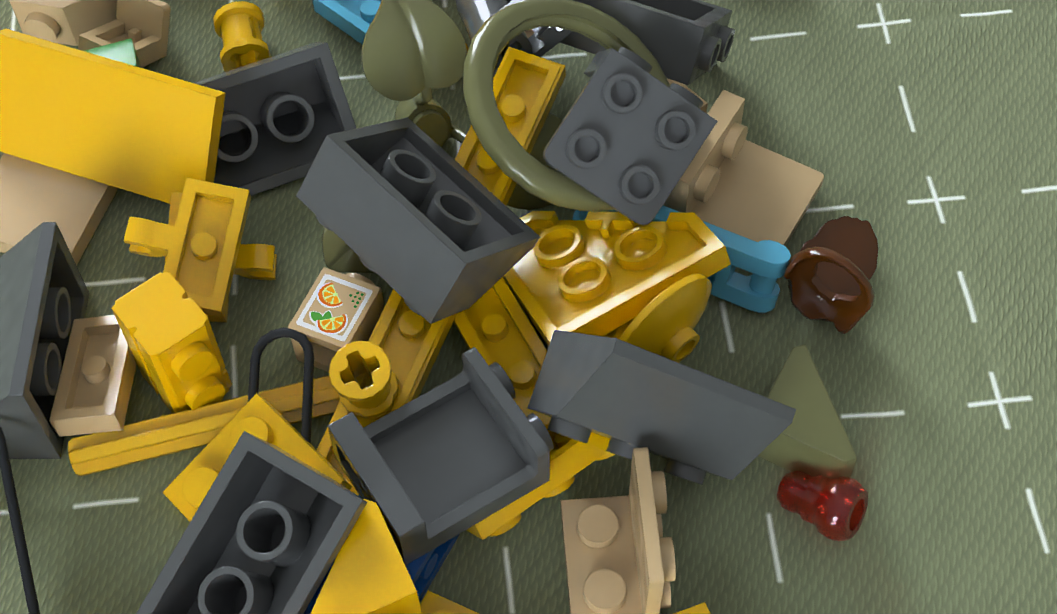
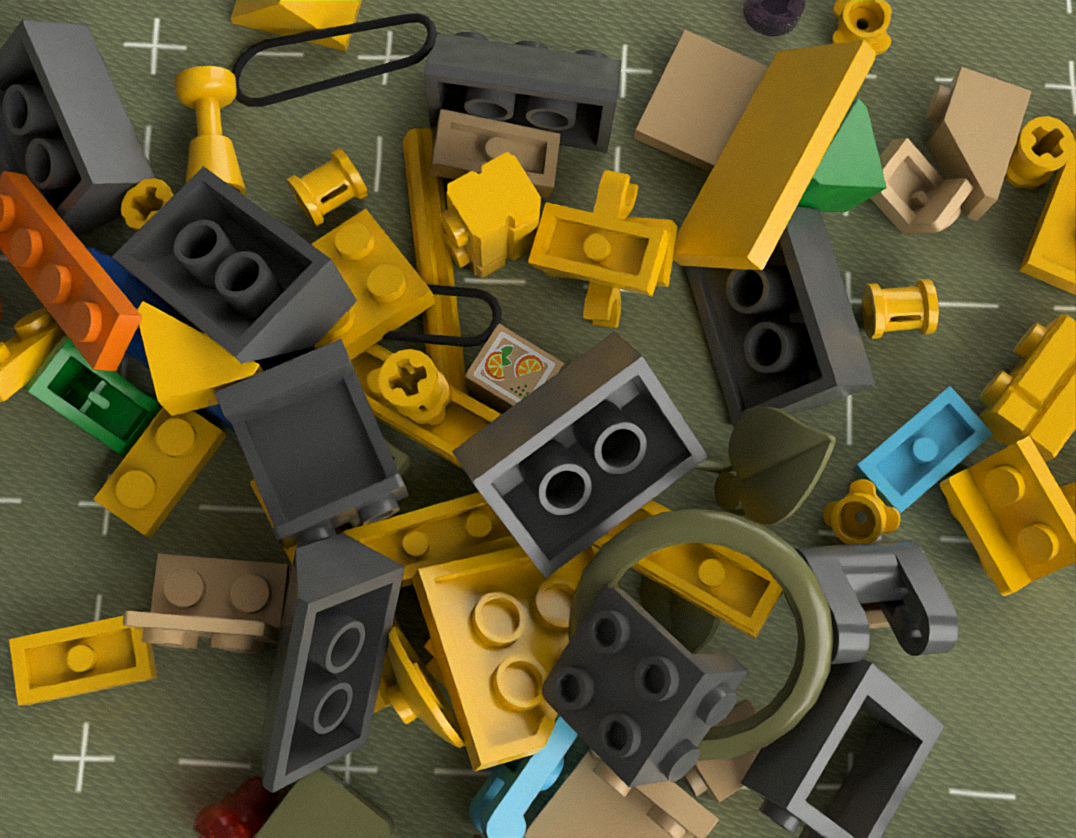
camera: 90 degrees right, 20 degrees up
none -> yellow bush [286,148,368,227]

